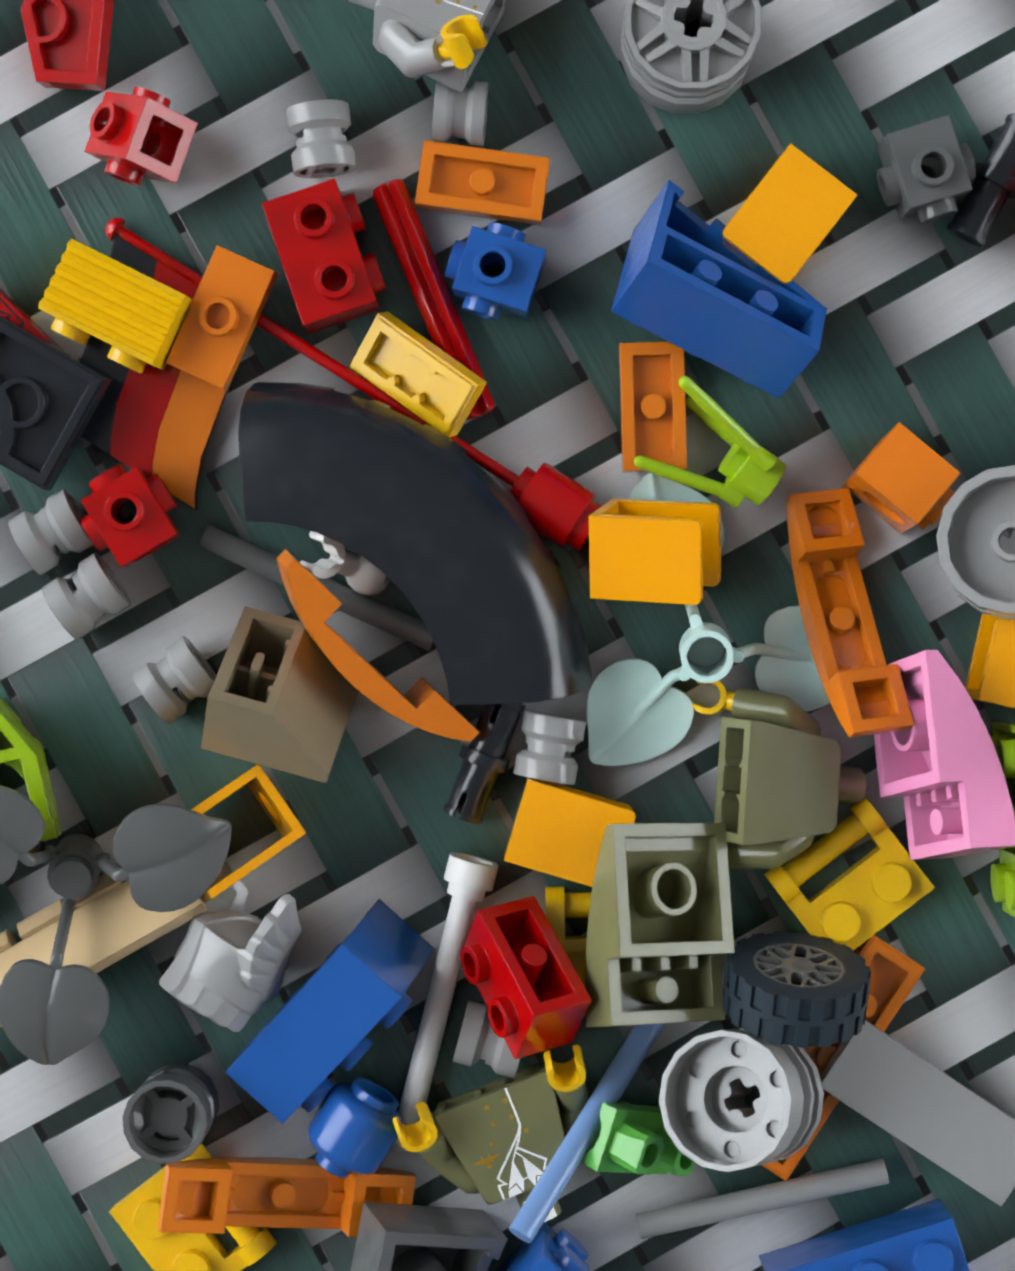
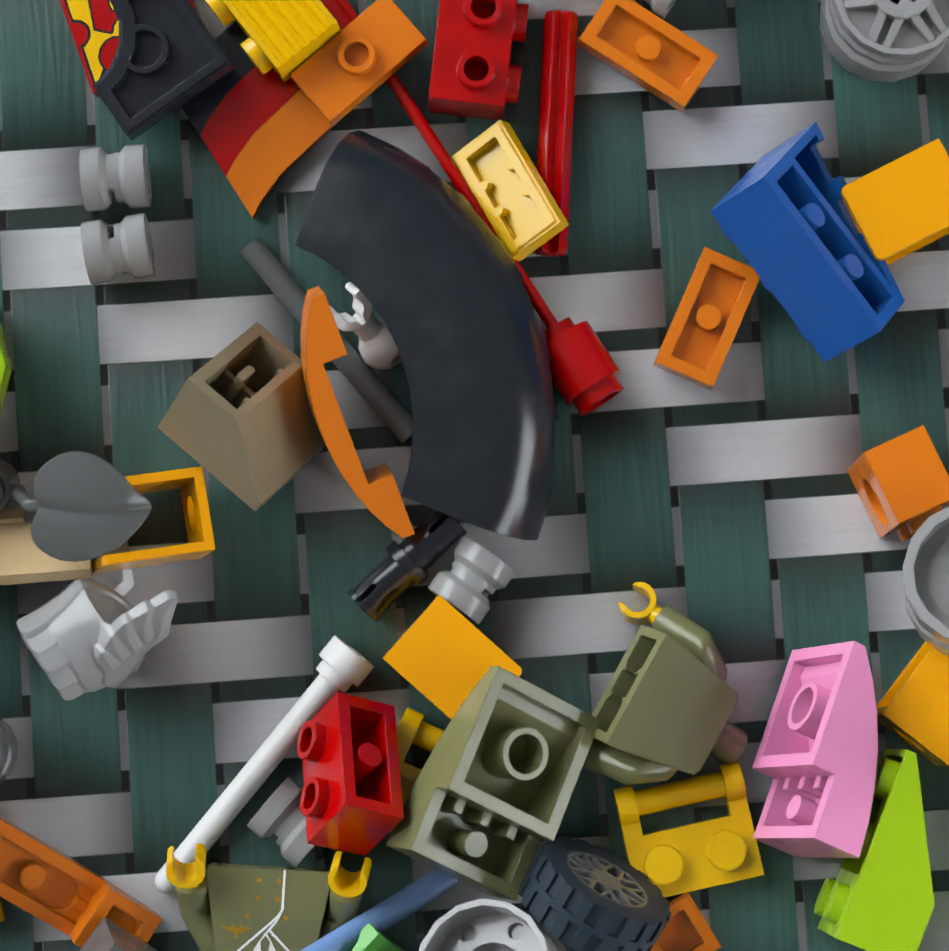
camera: 20 degrees right, 5 degrees down
red brick [79,464,182,568] -> none
light grey wheel [132,636,216,724] -> none
blue wedge [225,899,435,1124] -> none
blue head [308,1077,402,1178] -> none
blue brick [445,222,546,321] -> none
light aqua plant [586,472,830,766] -> none
light orange piece [589,498,721,605] -> none
lime plant [634,376,786,509] -> none
orange slope [786,488,915,738] -> none

